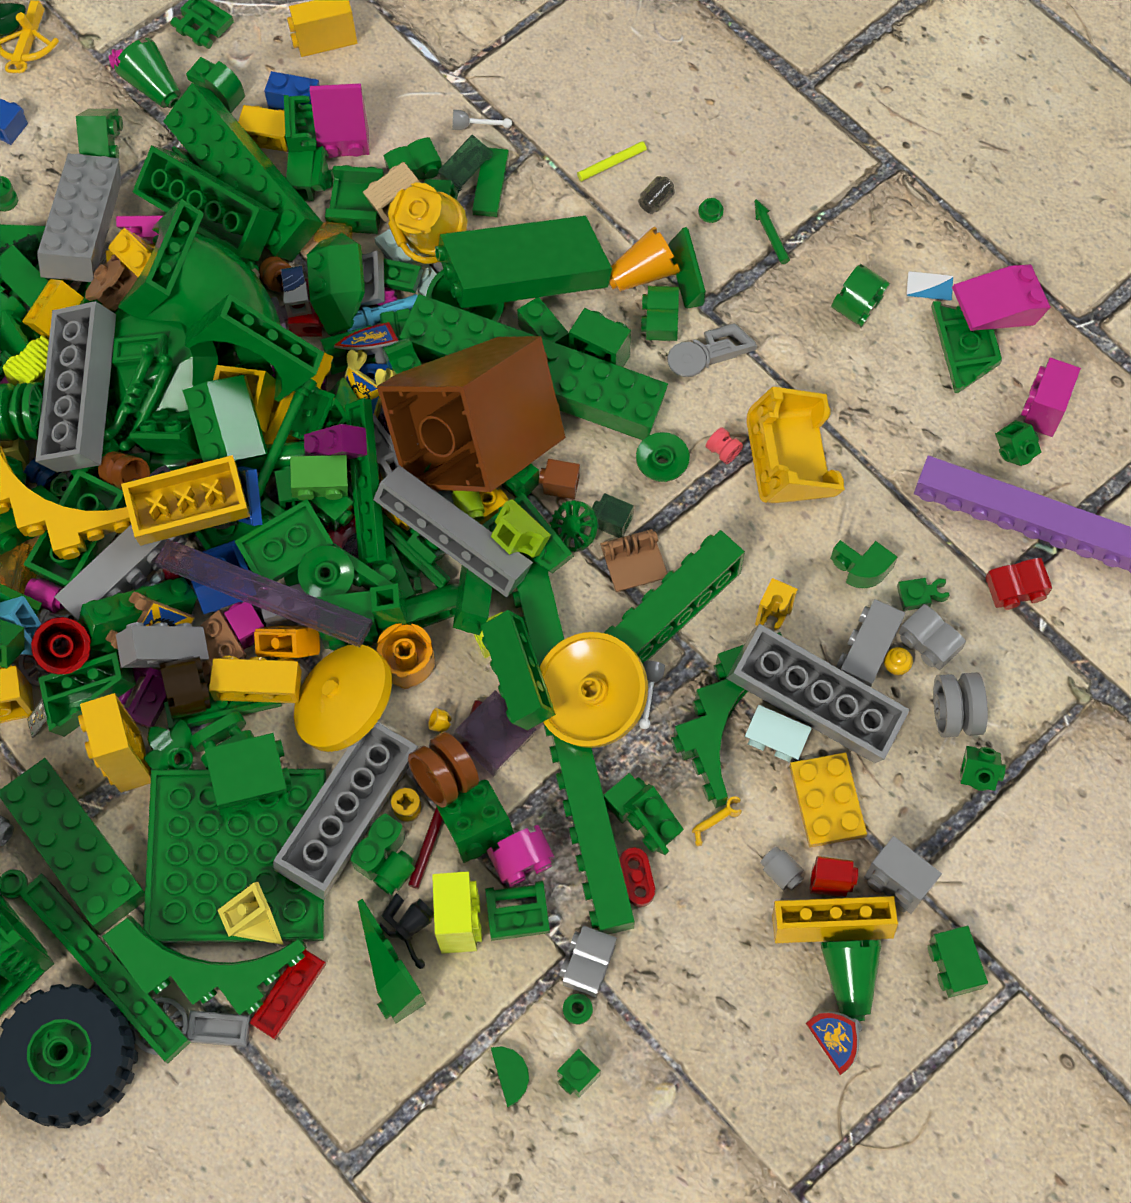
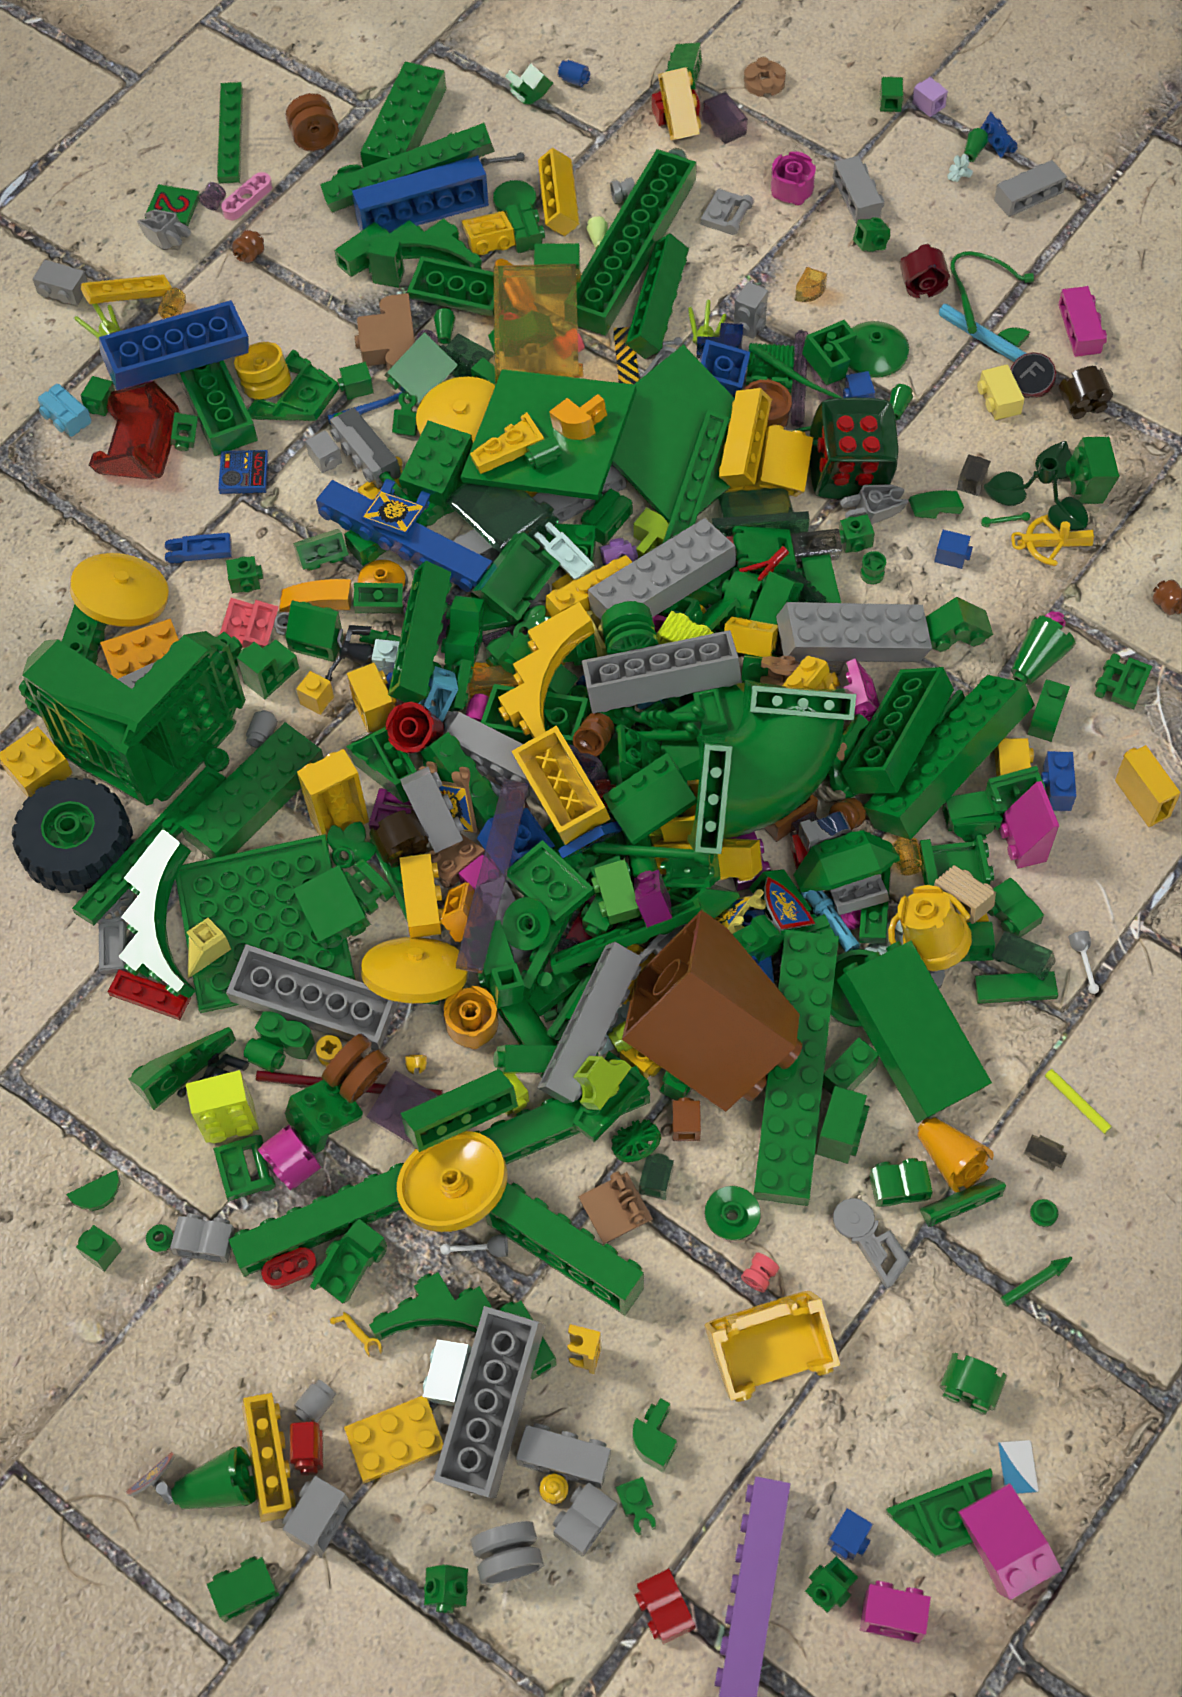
camera: 80 degrees right, 5 degrees down
none -> blue brick [827,1508,873,1560]

